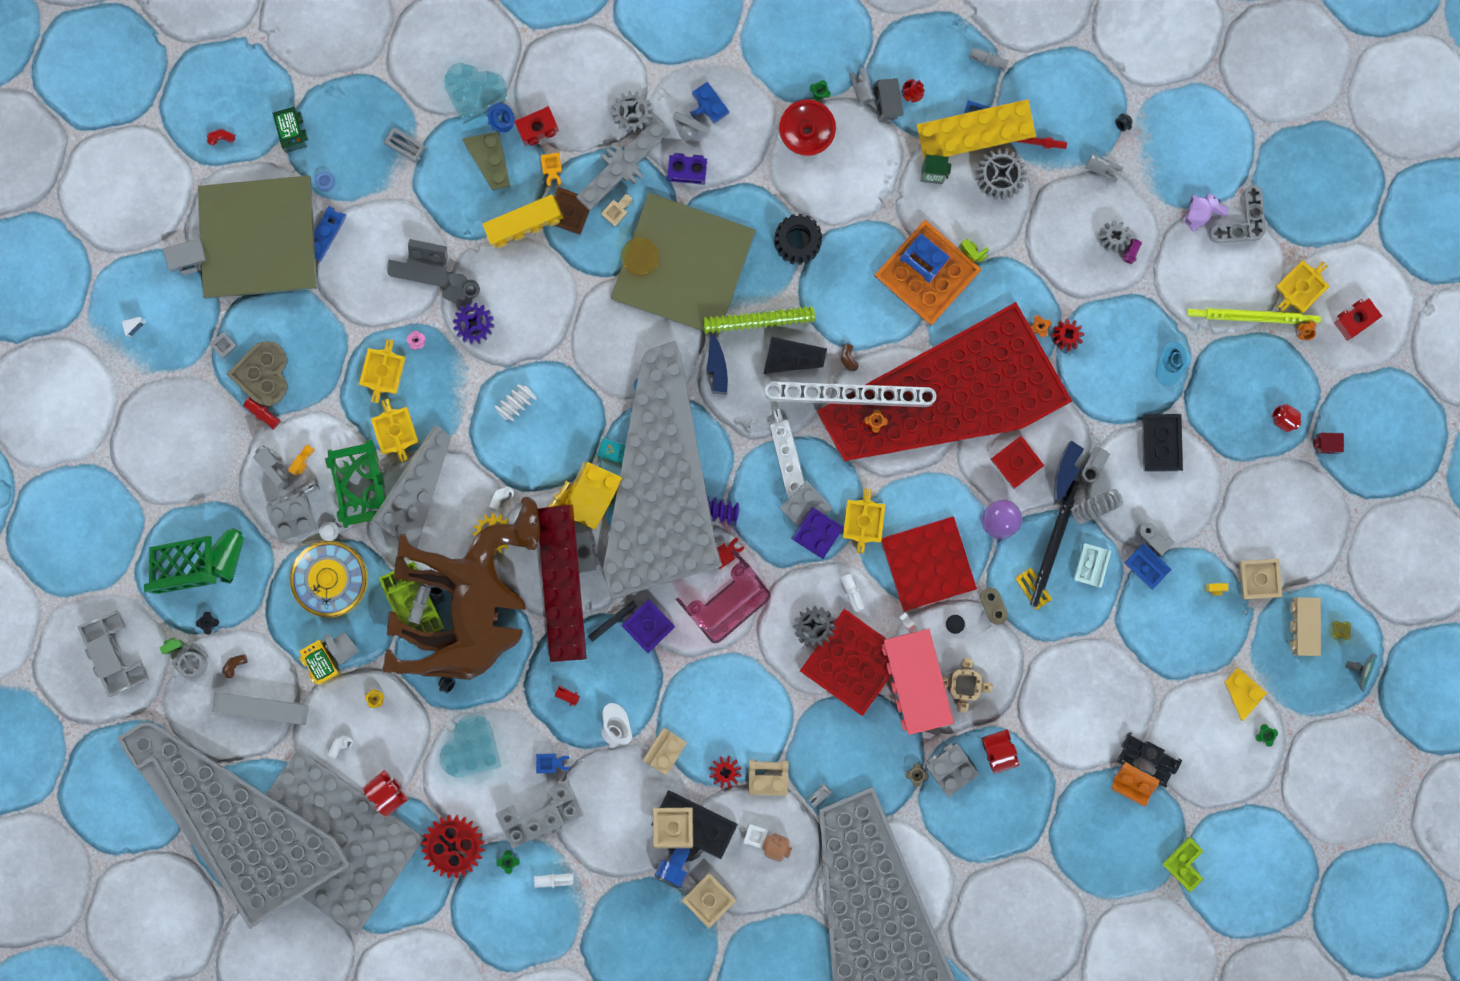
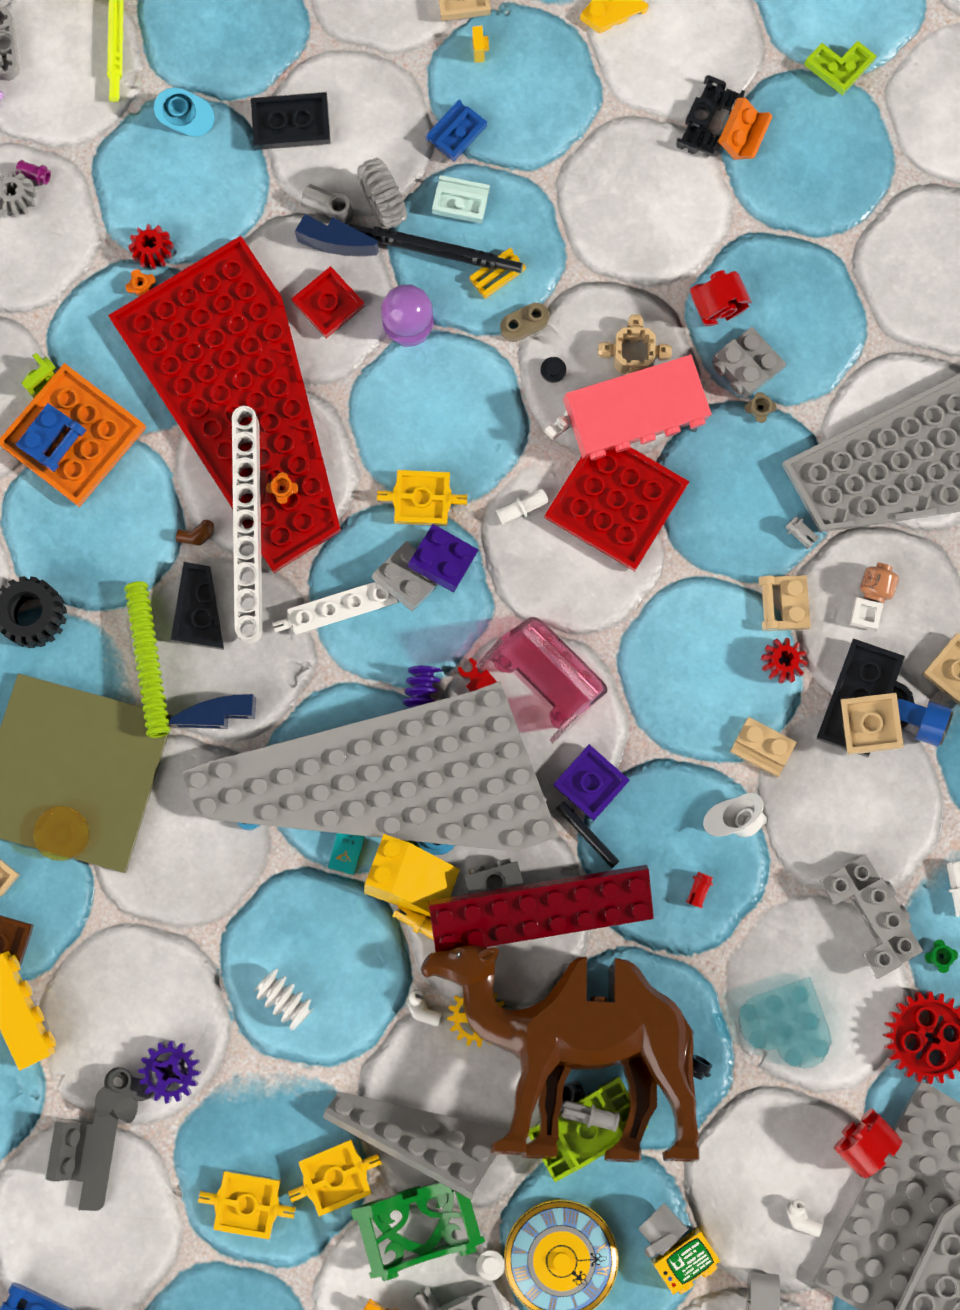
camera: 90 degrees left, 5 degrees down
yellow plate [365,689,384,708] -> none
bright pink plate [407,331,426,350] -> none
blue plate [536,753,570,774] -> none
dark grey gear [793,606,836,649] -> none
red plate [881,516,977,612] -> none
light grey leg [1137,522,1175,557] -> none

